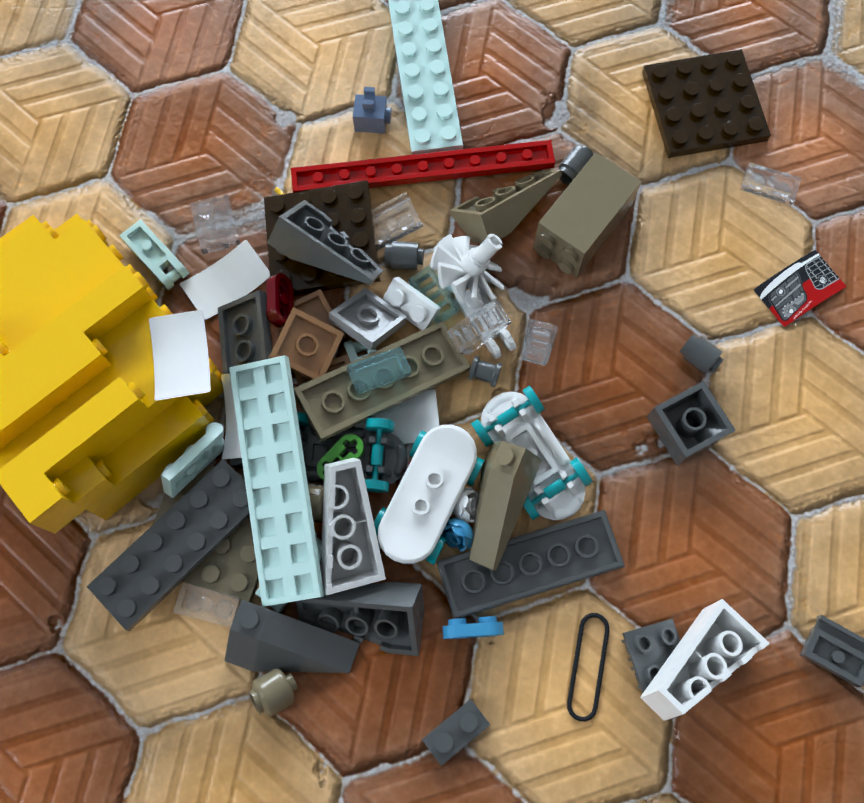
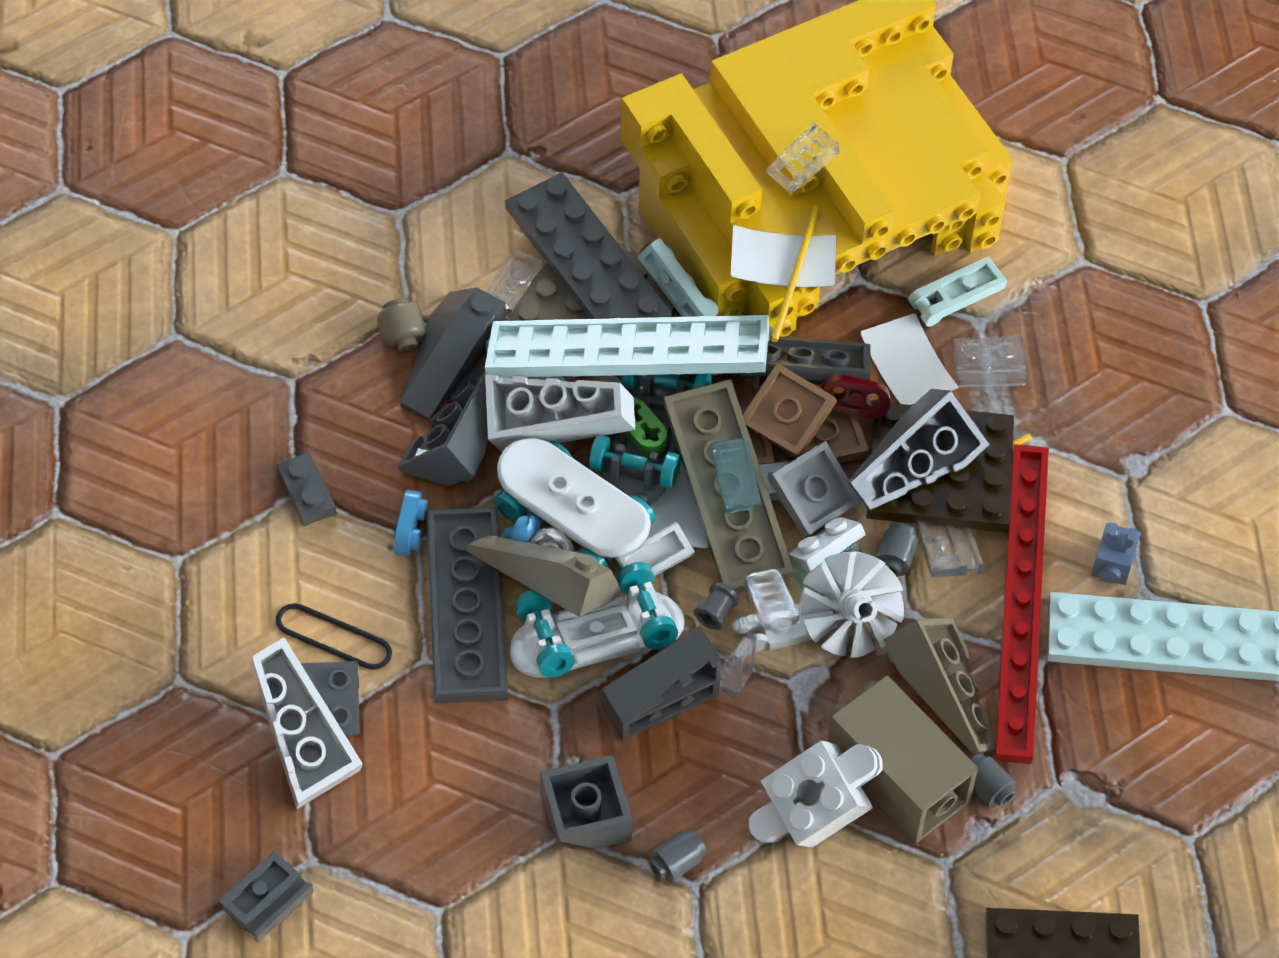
camera: 100 degrees right, 15 degrees down
none -> dark grey wedge [602,626,722,741]
none -> white tile [615,521,695,577]
none -> white brick [749,741,883,848]
none -> clear slope [766,122,840,194]
none -> yellow piece [771,205,820,342]

